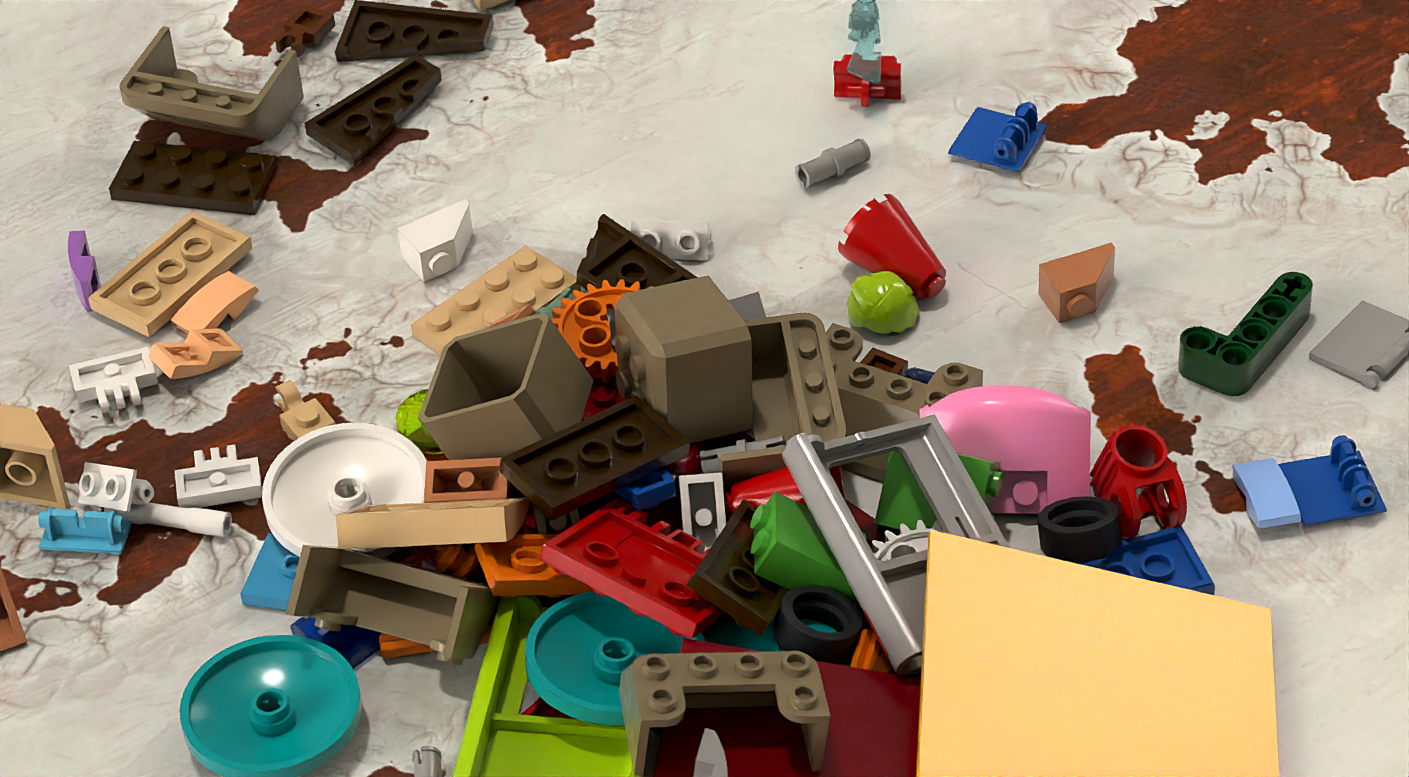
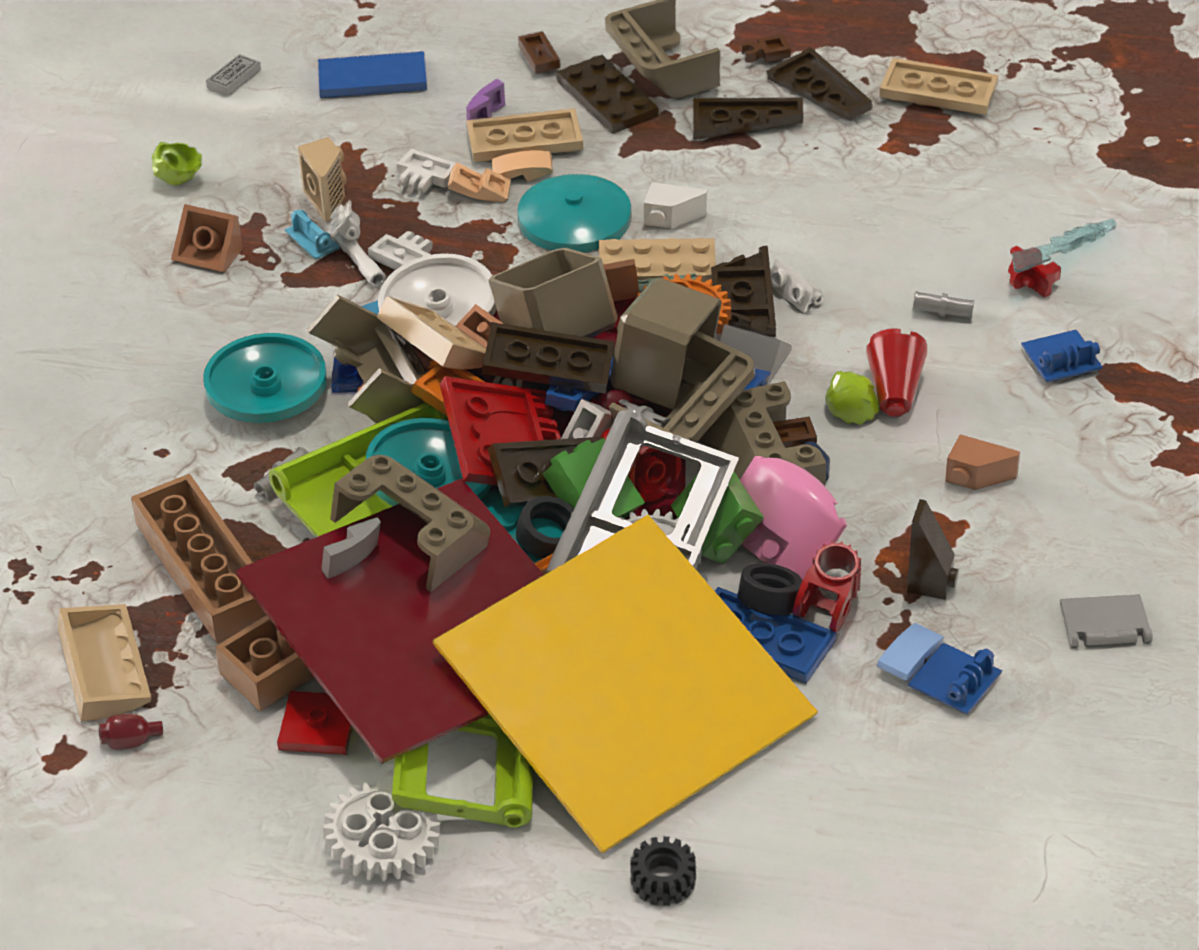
camera: 45 degrees right, 0 degrees up
tan plate [276,380,335,441] -> none
dark green beam [1178,272,1313,396] -> none
none -> reddish brown plate [518,31,561,74]
none -> teal dish [518,174,632,253]
none -> dark brown slope [907,499,959,600]

